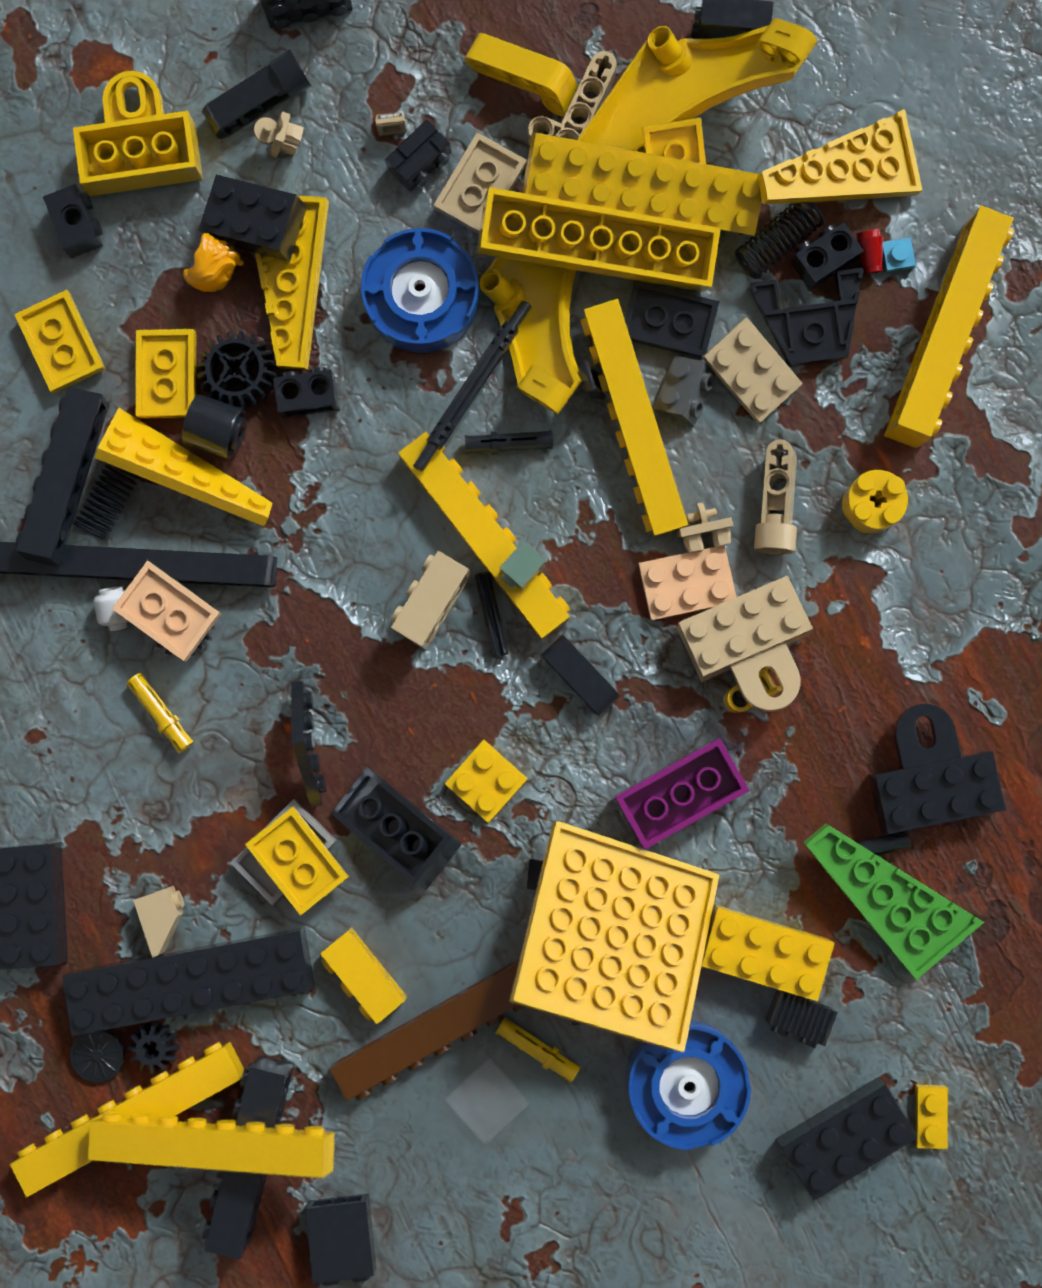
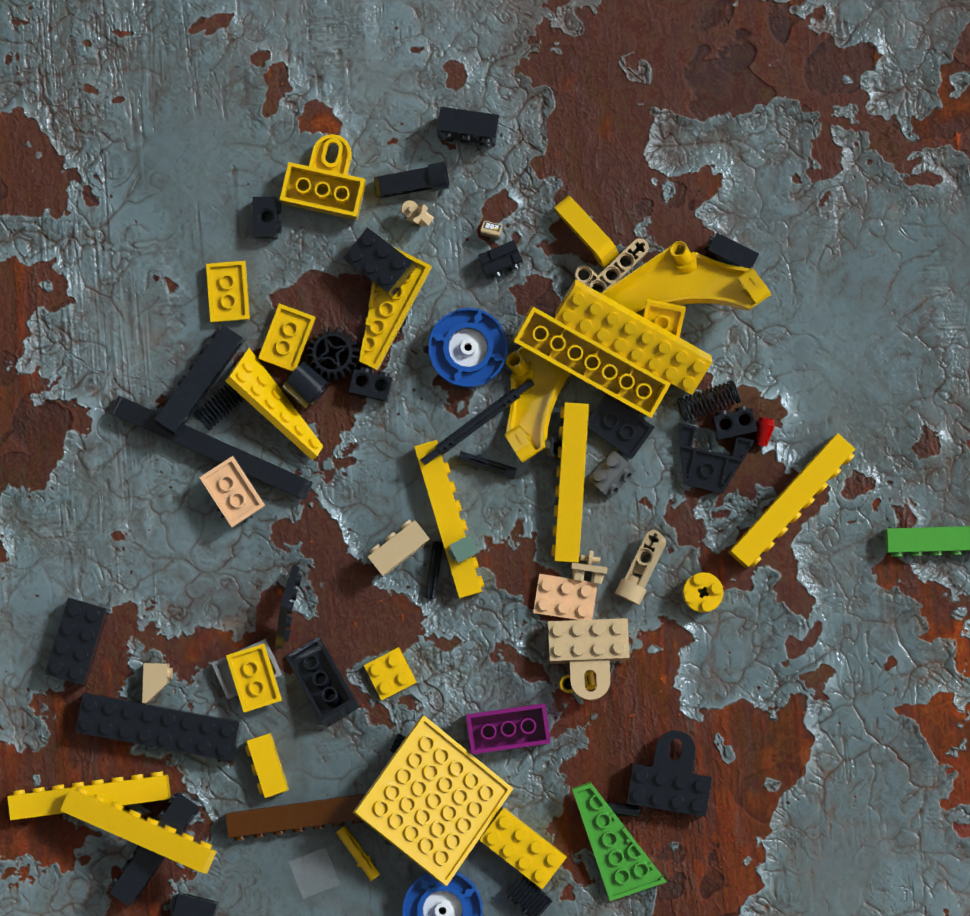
camera: 20 degrees right, 0 degrees up
black wheel [70,1030,125,1083] -> none
white head [93,586,129,631] -> none
yellow pin [126,673,194,754] -> none
black gear [127,1021,181,1074] -> none
light orange hair [183,233,244,292] -> none
tan plate [434,132,527,234] -> none
black beam [540,635,620,716] -> none
tan plate [701,317,803,423] -> none
yellow wing [757,109,923,205] -> none
medium azure plate [882,238,916,274] -> none

